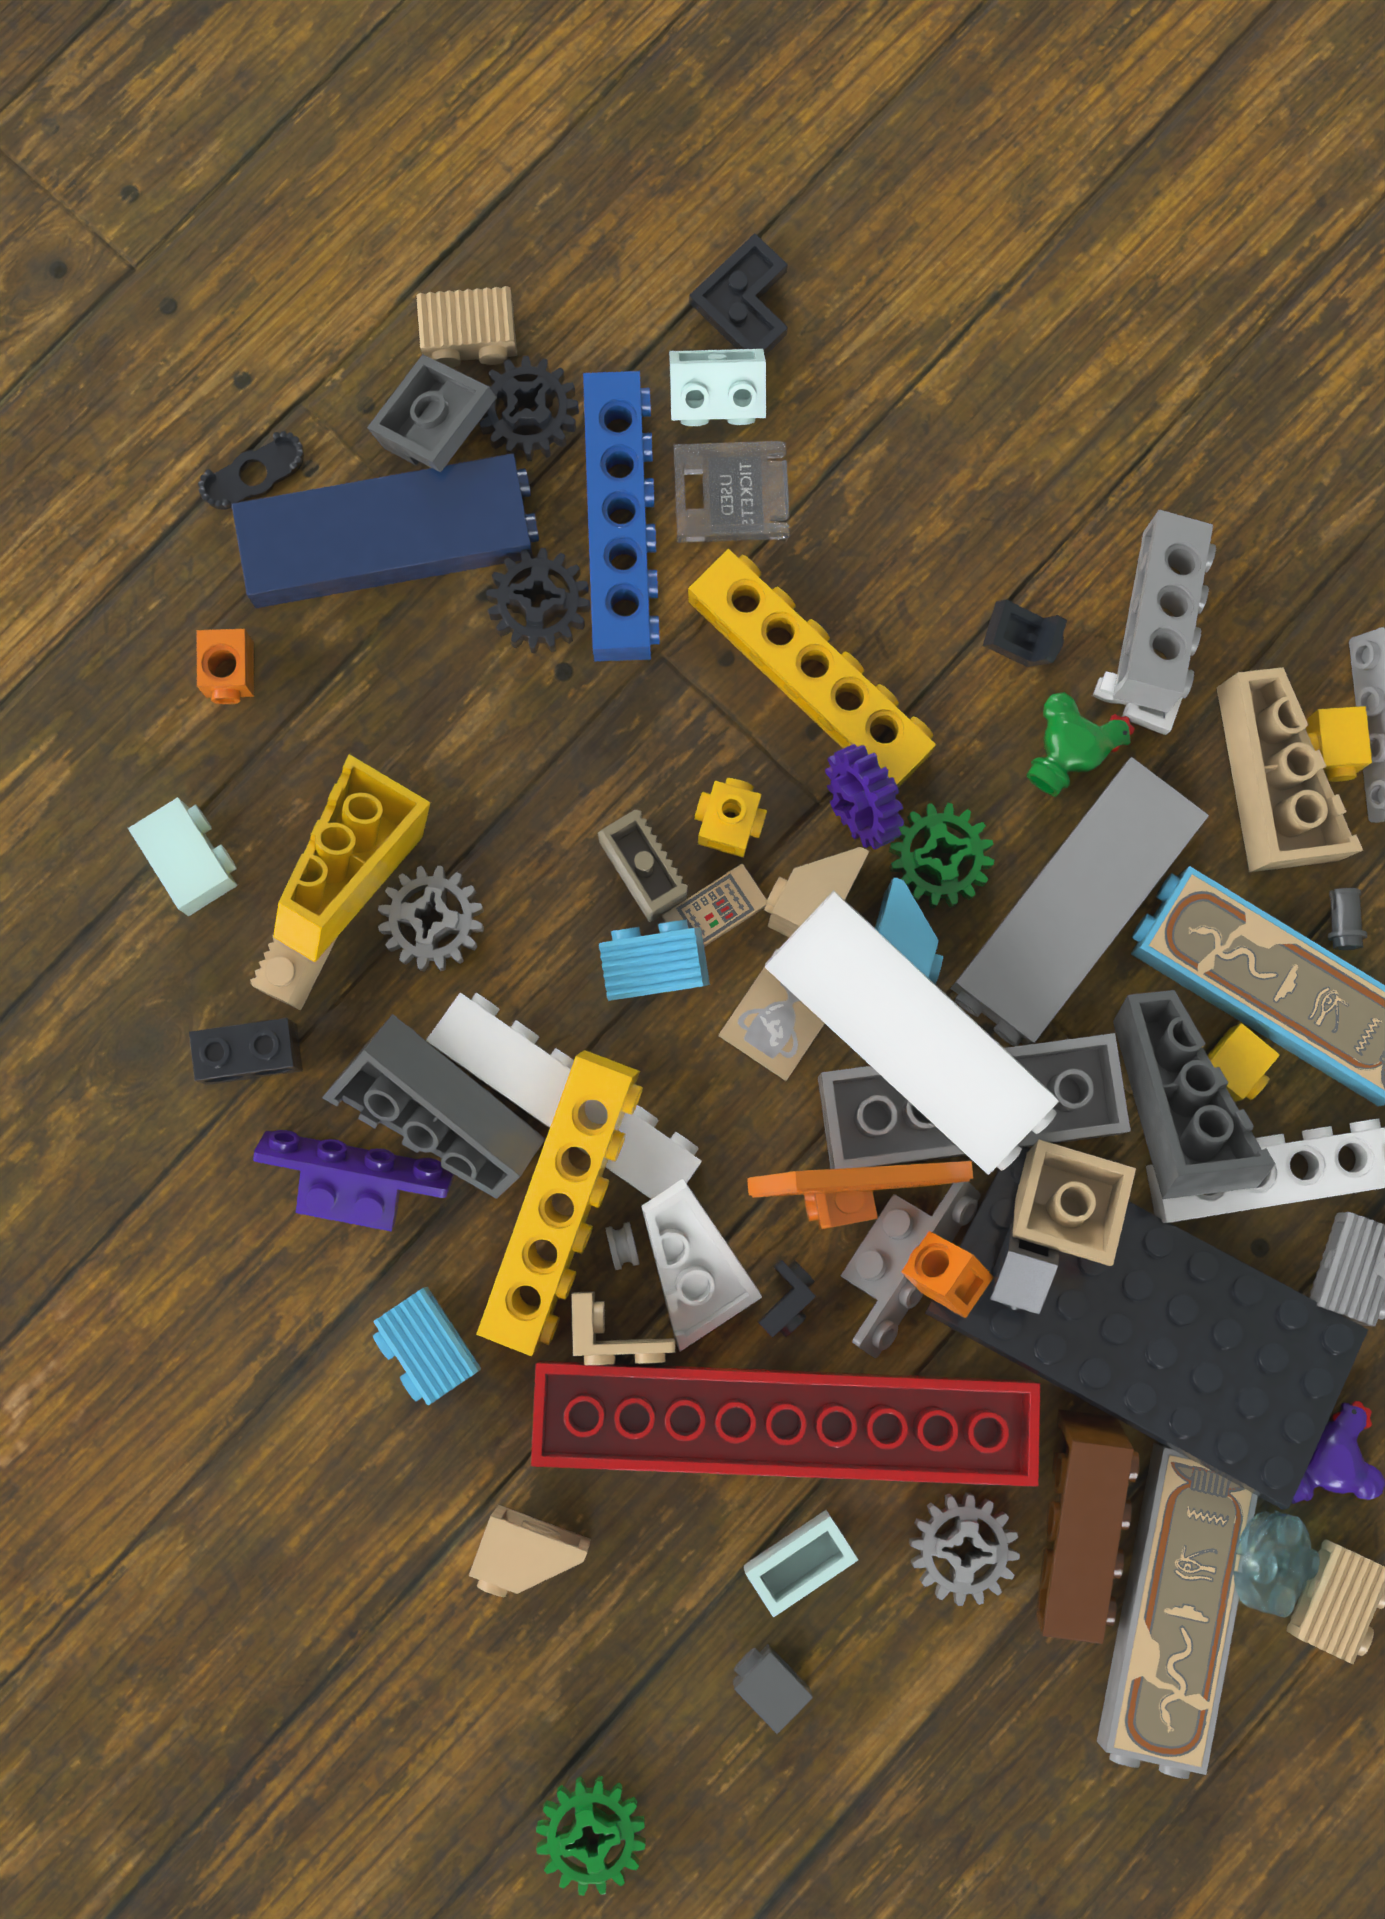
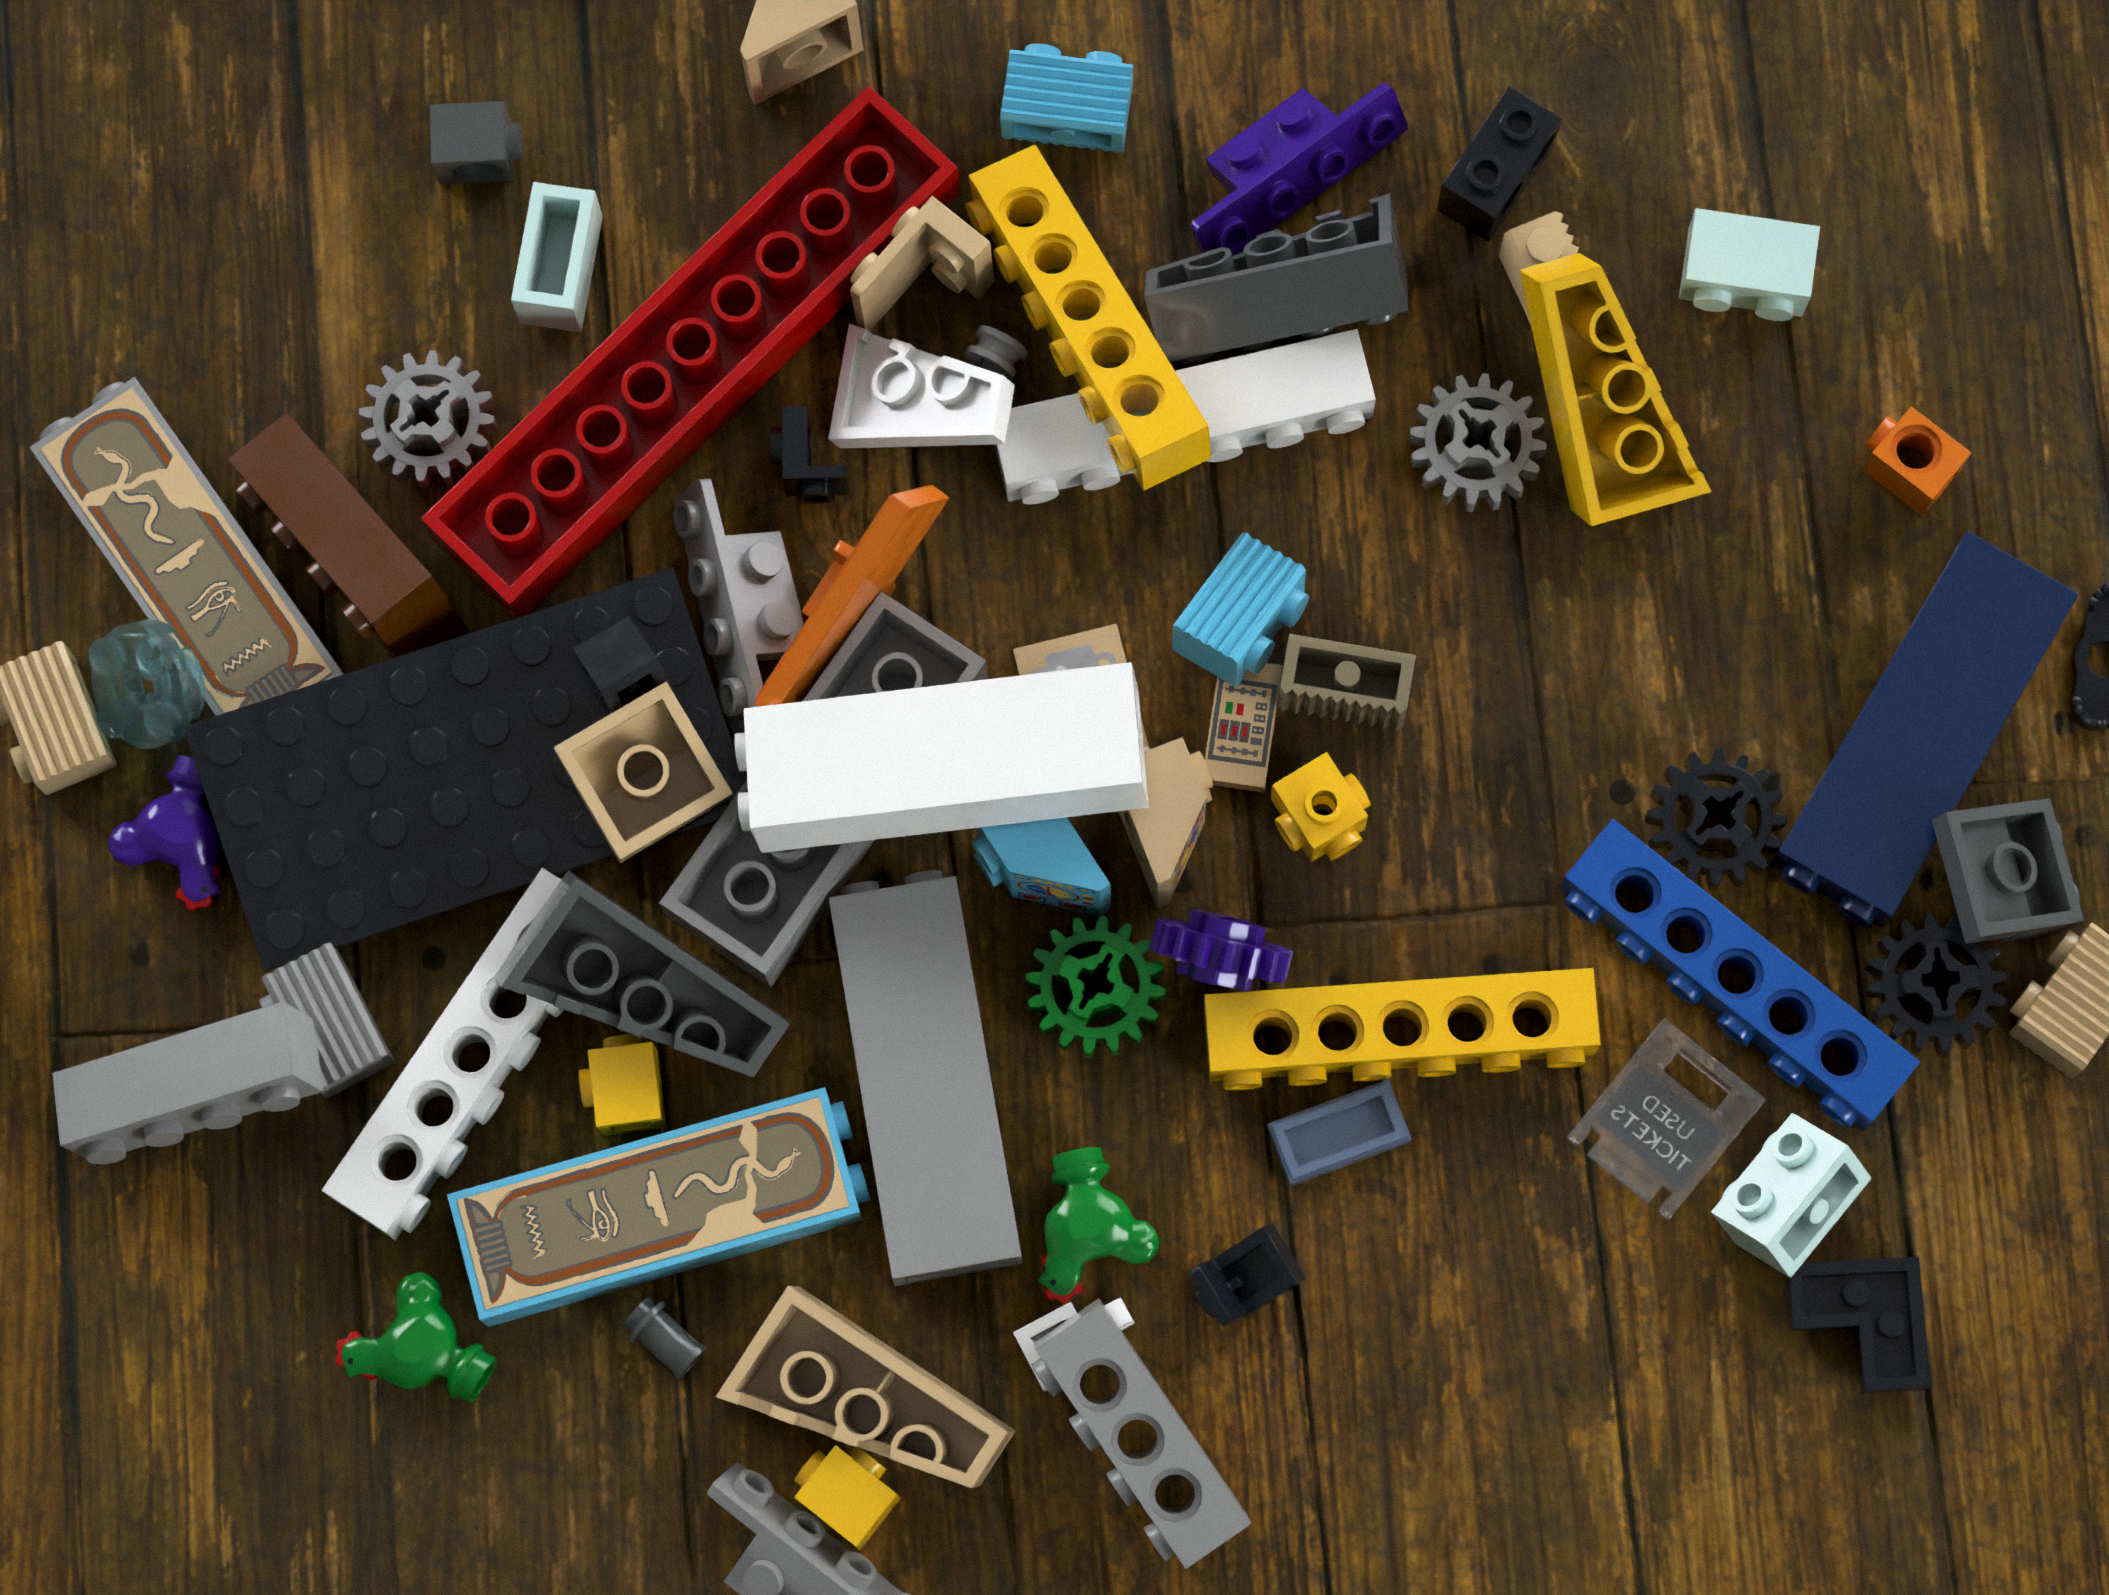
camera: 140 degrees right, 5 degrees down
orange brick [901,1231,994,1318] -> none
none -> sand blue tile [1267,1079,1412,1187]

